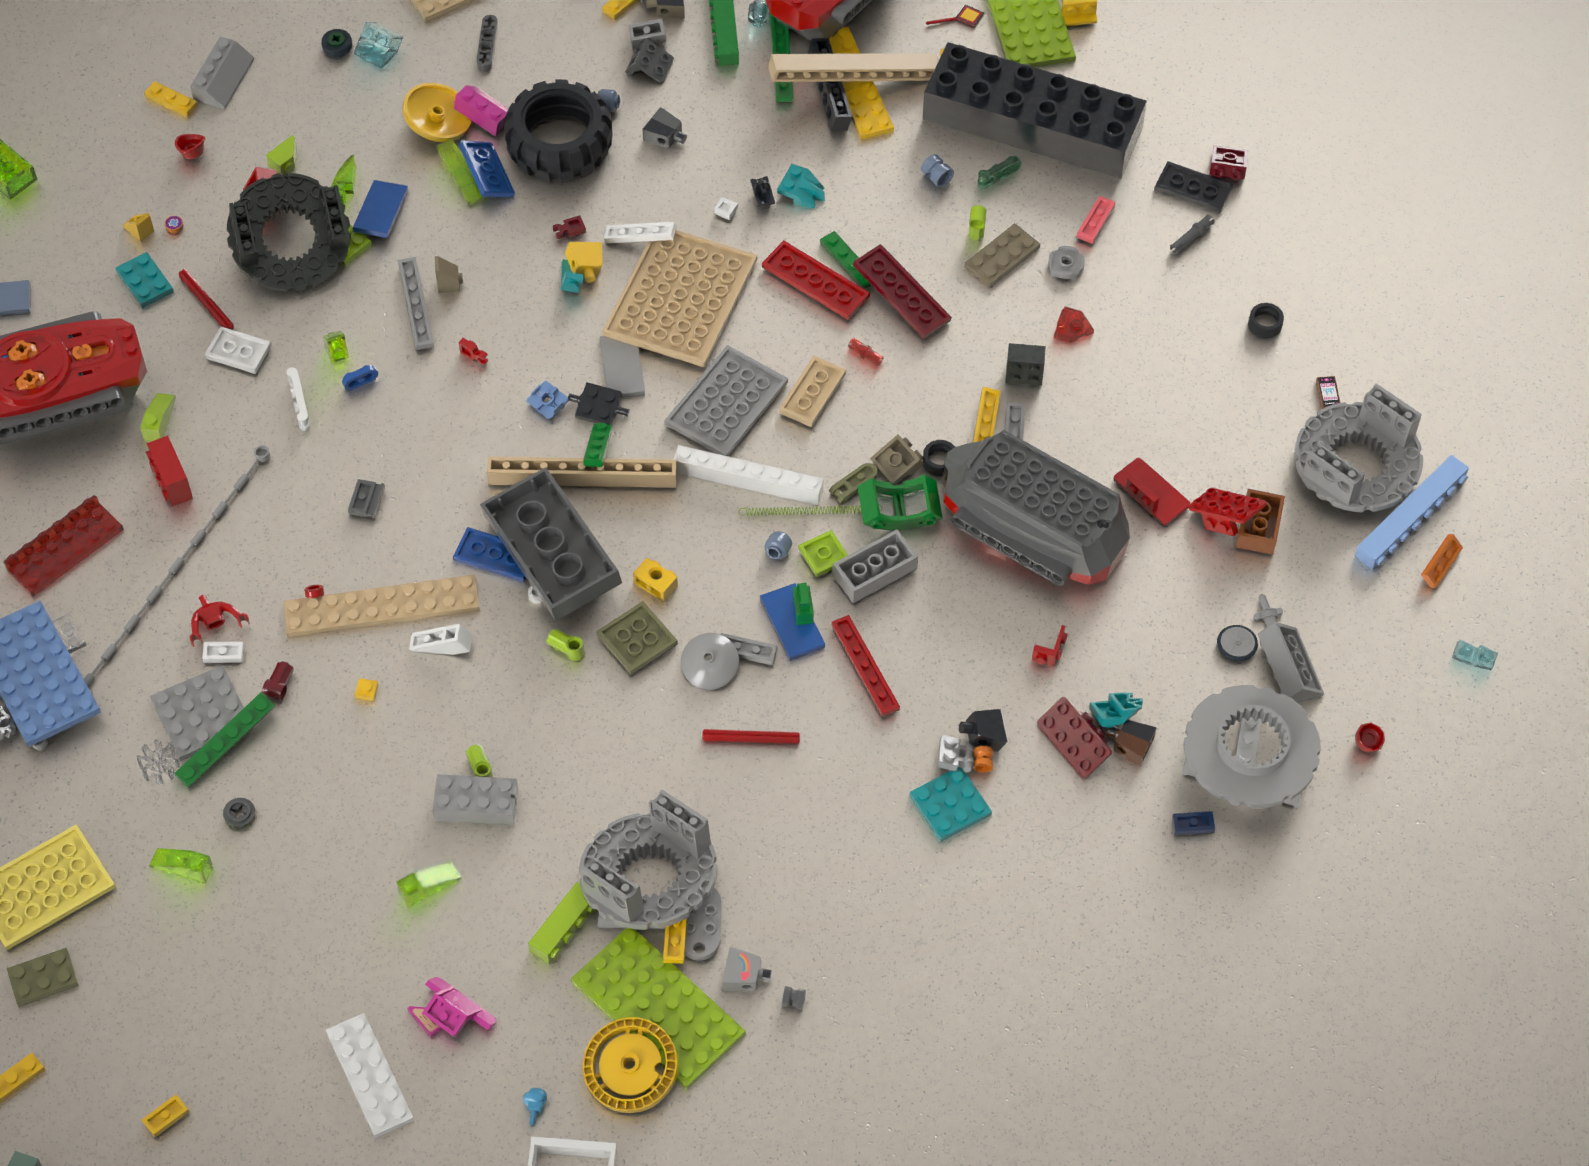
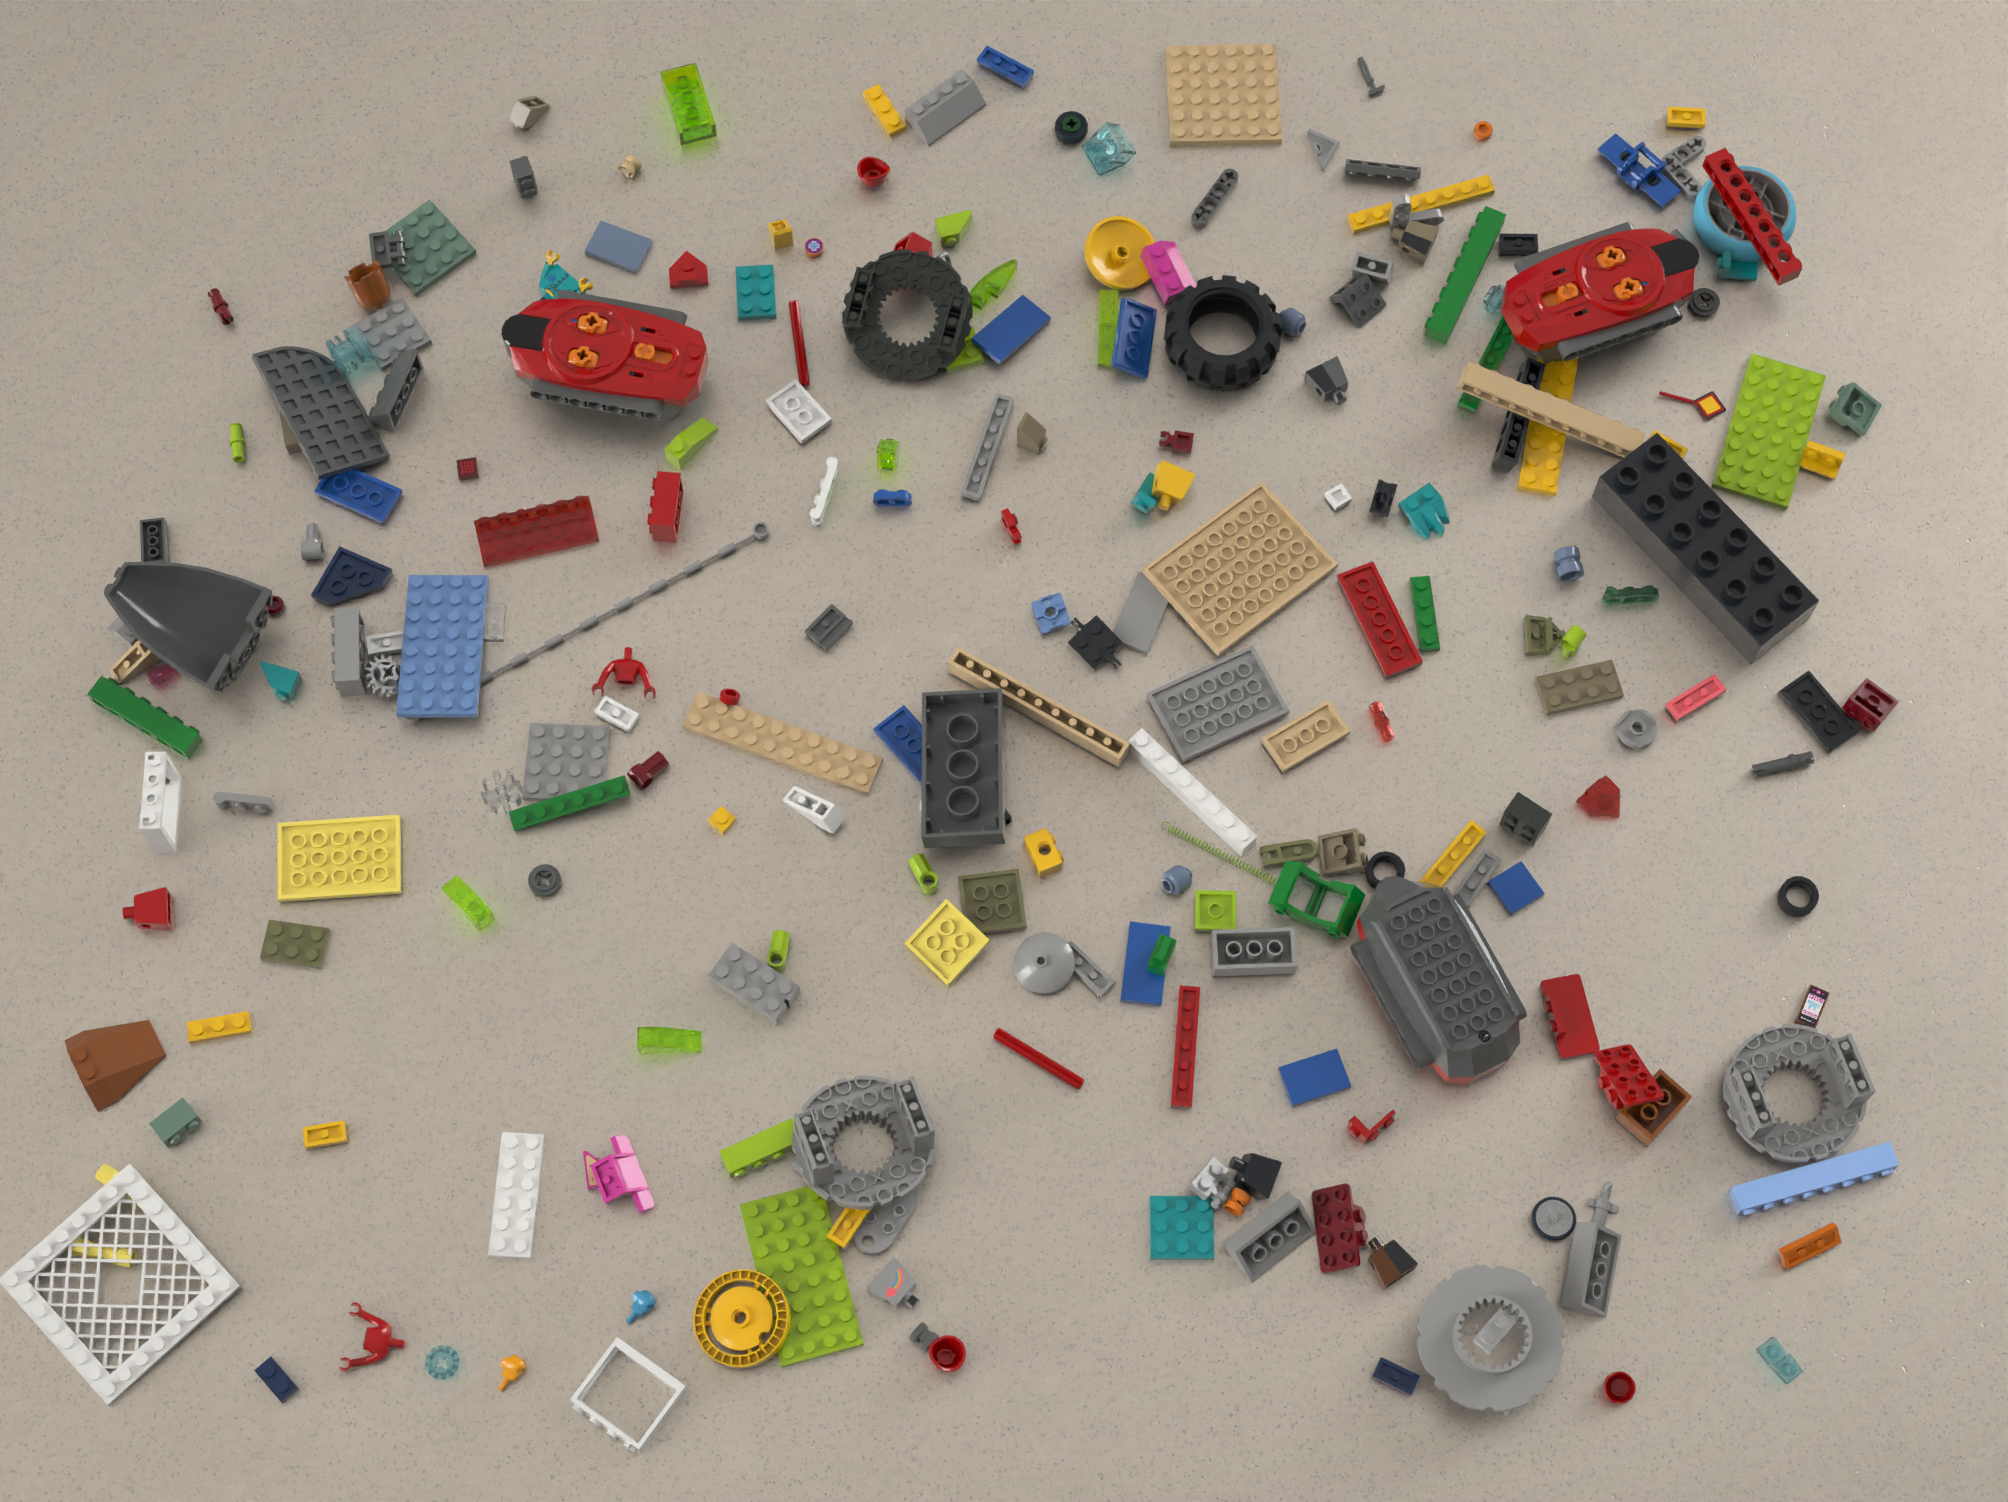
camera: 30 degrees right, 10 degrees up
green plate [583,423,612,467] -> none
white plate [604,222,676,243] -> none
dark red plate [853,244,952,339] -> none
teal plate [1089,692,1143,728] -> none
none -> red plate [669,250,708,289]
none -> light yellow plate [904,899,991,986]
none -> red helmet [928,1335,966,1372]
none -> blue plate [977,45,1034,87]
none -> light grey slope [1222,1192,1317,1282]
none -> blue tile [1278,1048,1351,1107]
none -> blue tile [1487,861,1545,916]
none -> olive slope [1524,615,1566,655]

